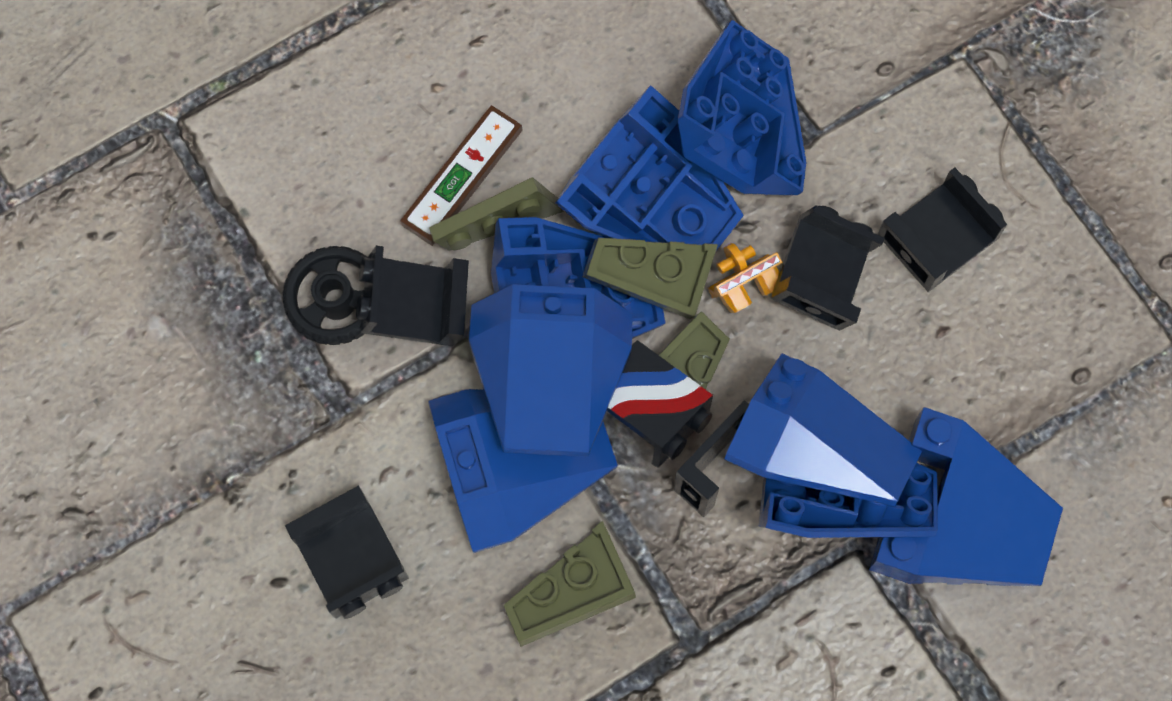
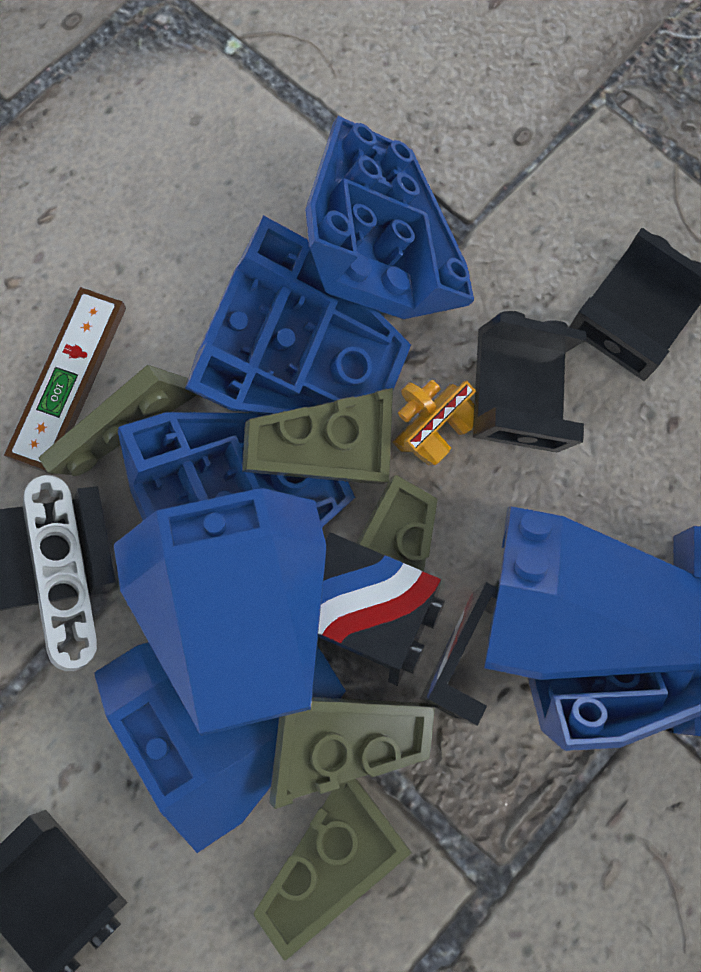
camera: 20 degrees left, 5 degrees up
none -> white beam [23,475,97,671]
none -> olive wing [269,697,435,809]

